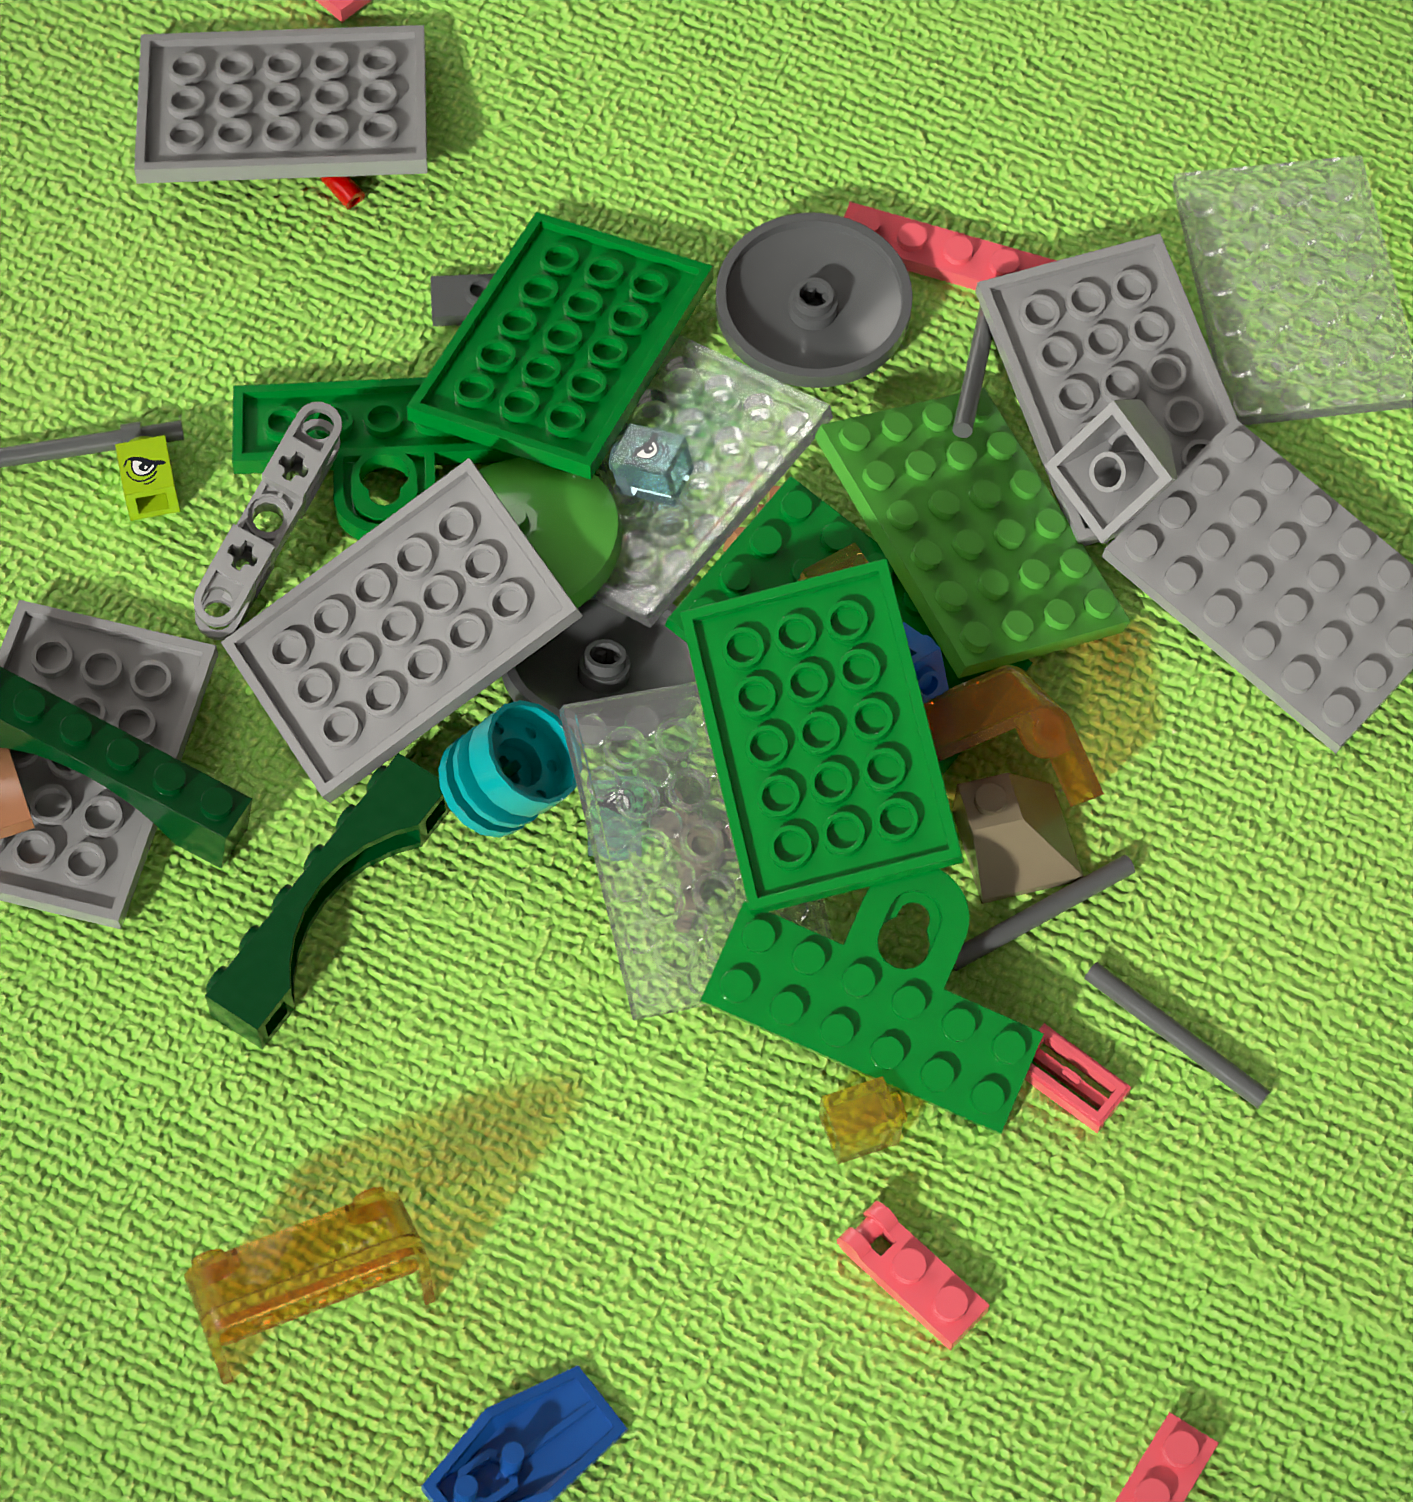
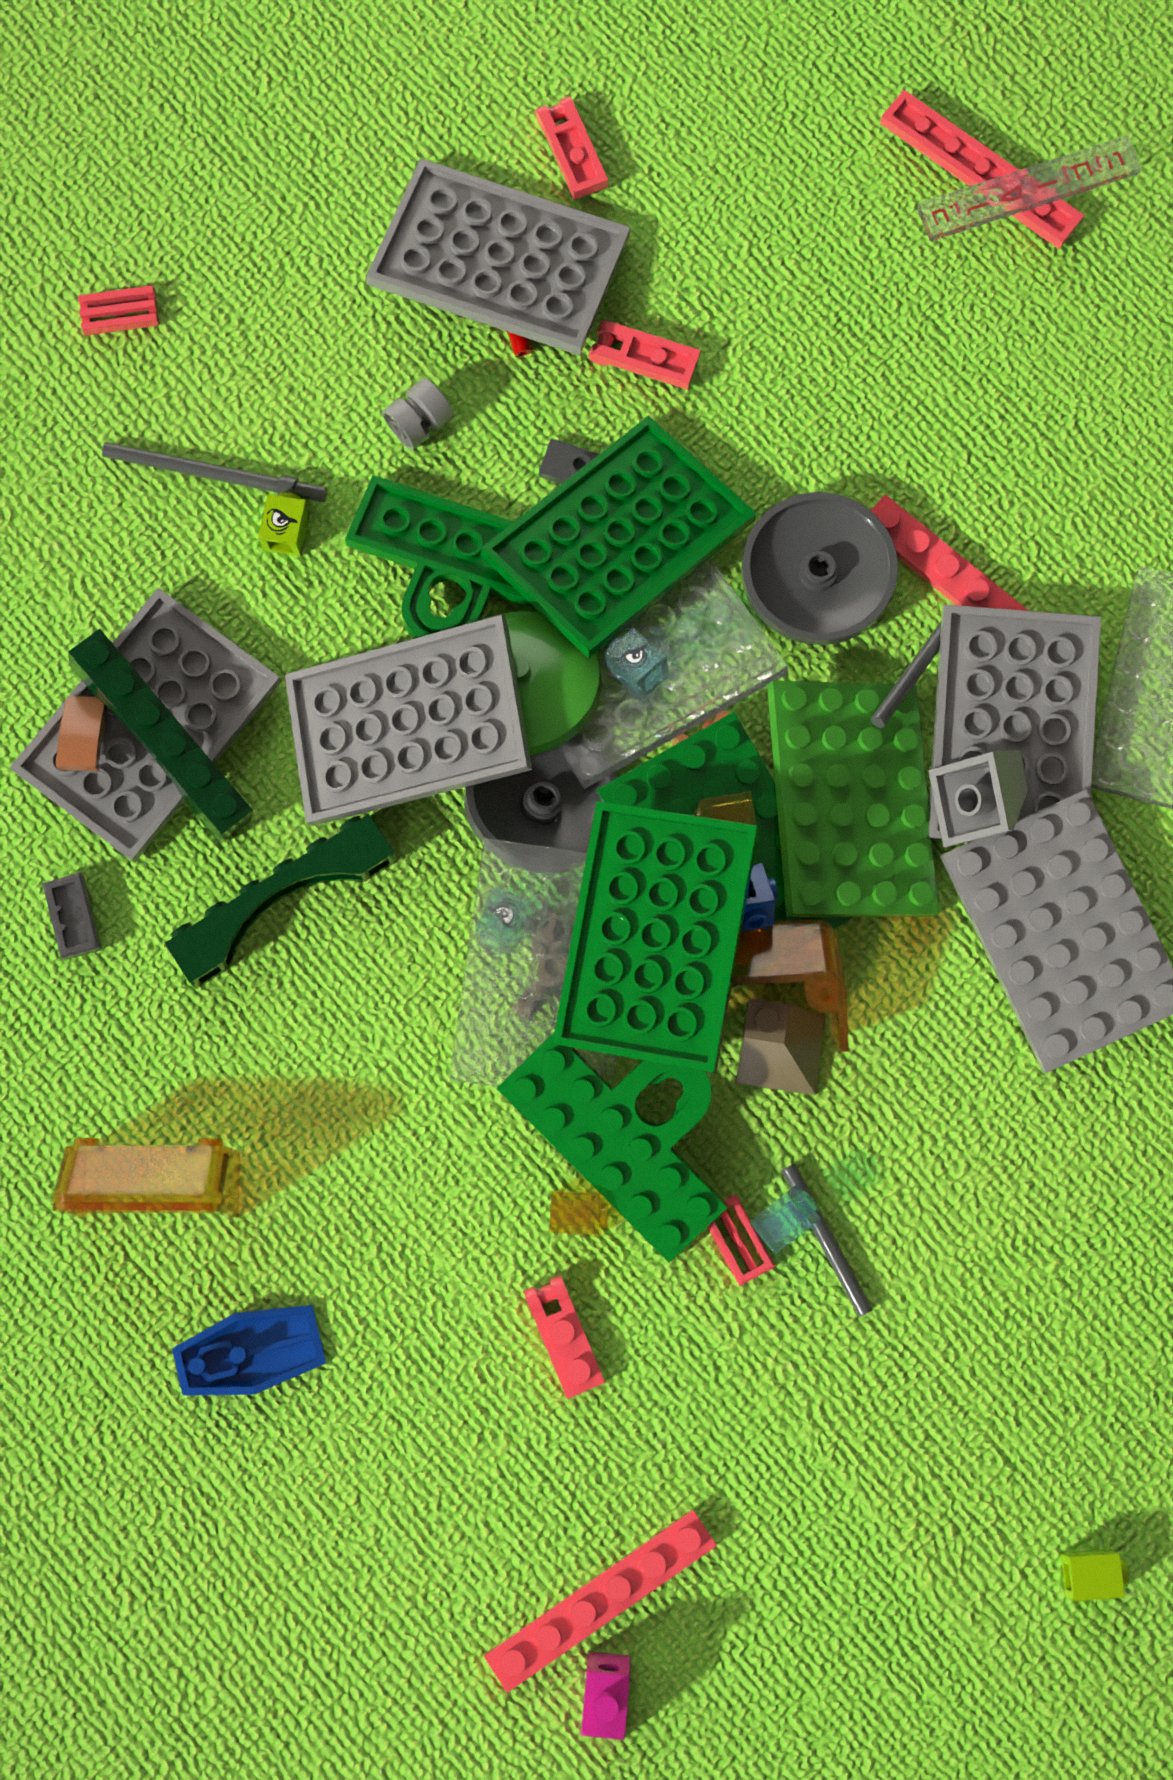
camera: 25 degrees right, 15 degrees up
light grey piece [194,402,342,640] -> none
teal wheel [438,700,581,838] -> none
dark grey bar [953,855,1135,971] -> none
none -> flat silver plate [42,873,102,961]
none -> light grey wheel [381,378,454,450]
none -> coral plate [588,321,701,390]
none -> clear light blue brick [749,1186,820,1255]

